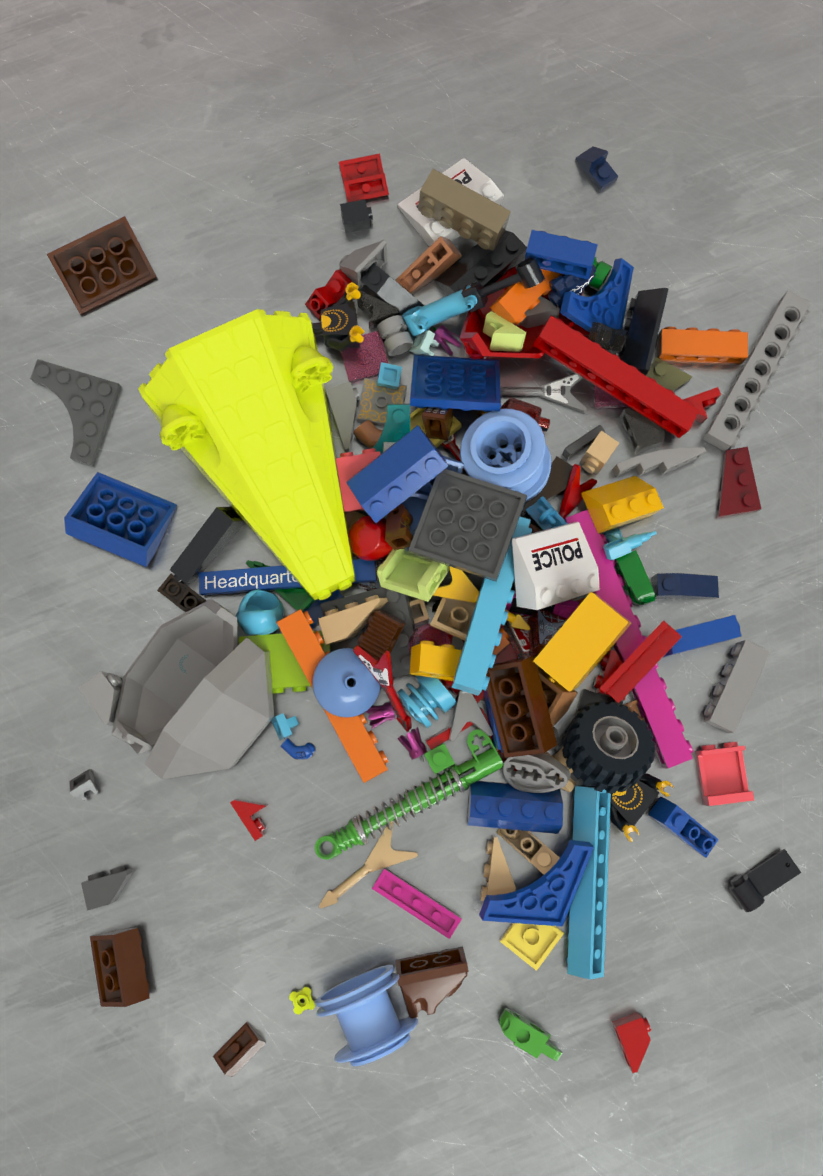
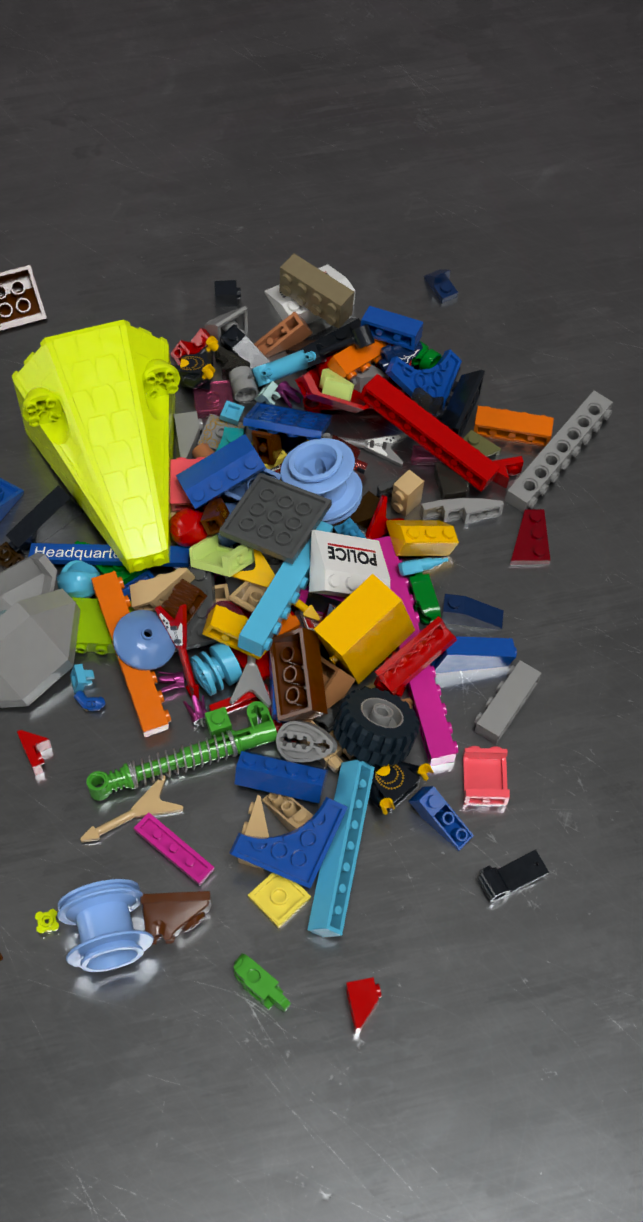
camera: 10 degrees right, 20 degrees down
red slope [339,153,389,202] -> none

